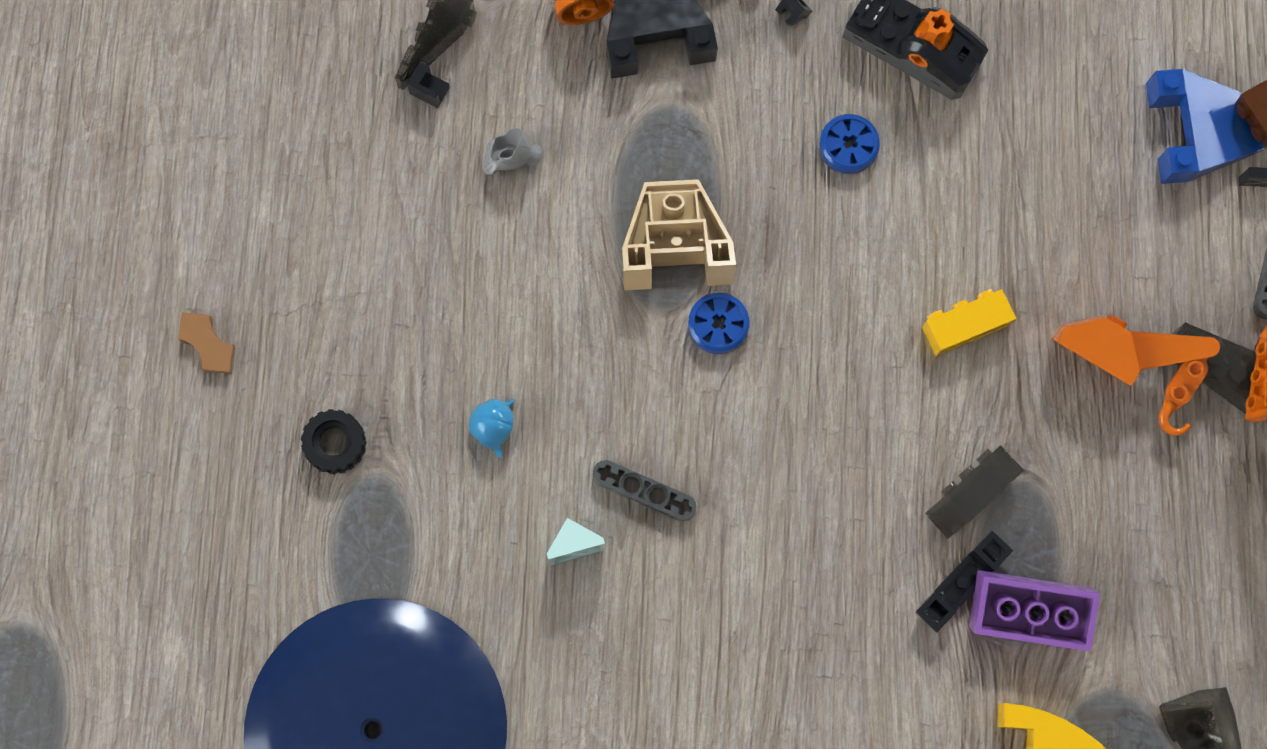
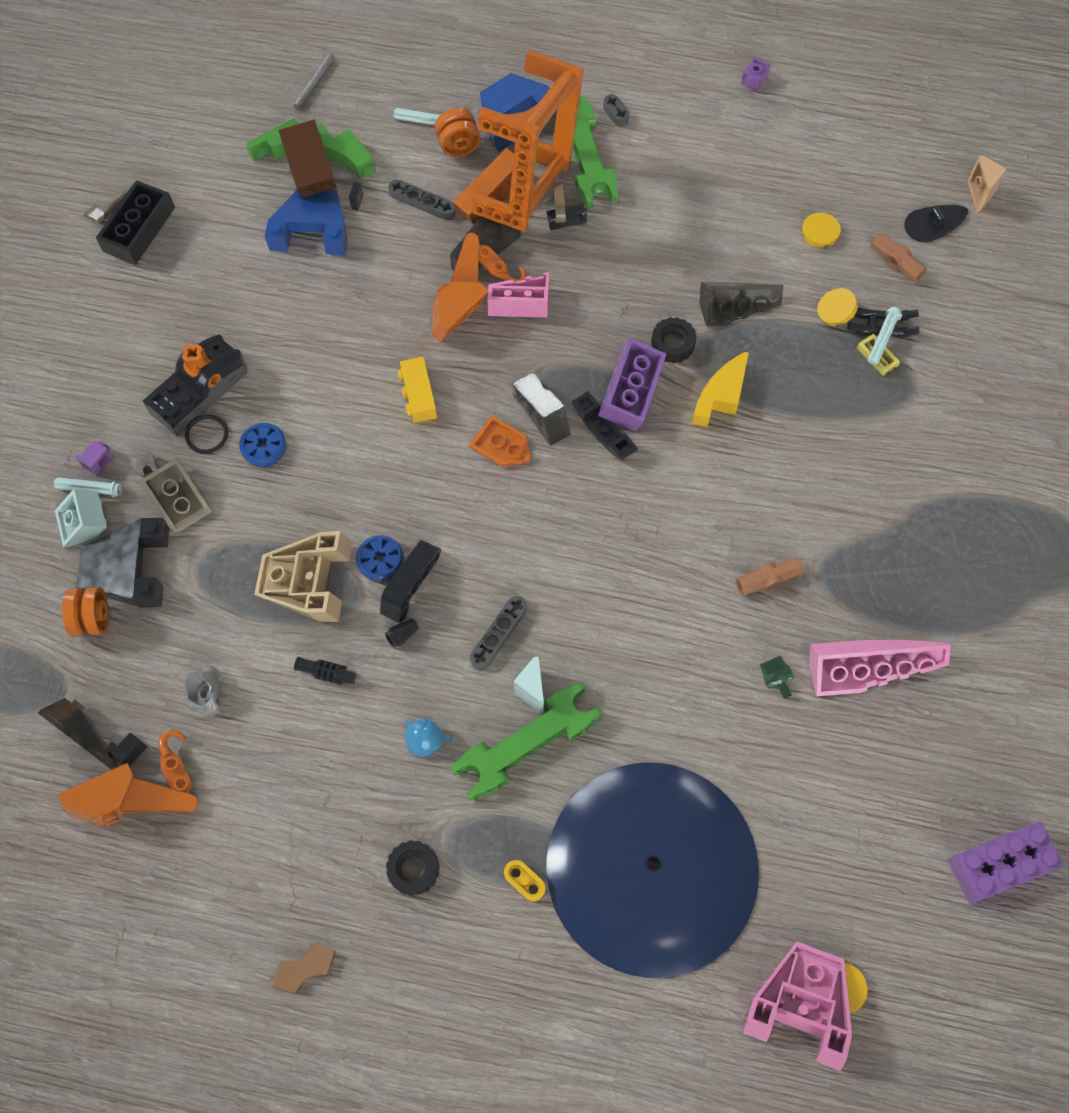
camera: 75 degrees left, 10 degrees down
none -> orange slope [58,730,198,827]
none -> dark tan slope [139,458,212,534]
none -> black tyre [185,415,228,454]
none -> black hinge [294,656,357,685]
none -> black beam [380,540,441,623]
none -> black cone [385,618,419,648]
none -> bright green piece [450,682,603,801]
none -> orange tile [469,416,532,467]
none -> bright pink wedge [487,272,549,318]
none -> yellow plate [504,860,545,902]
none -> black tyre [651,317,697,363]

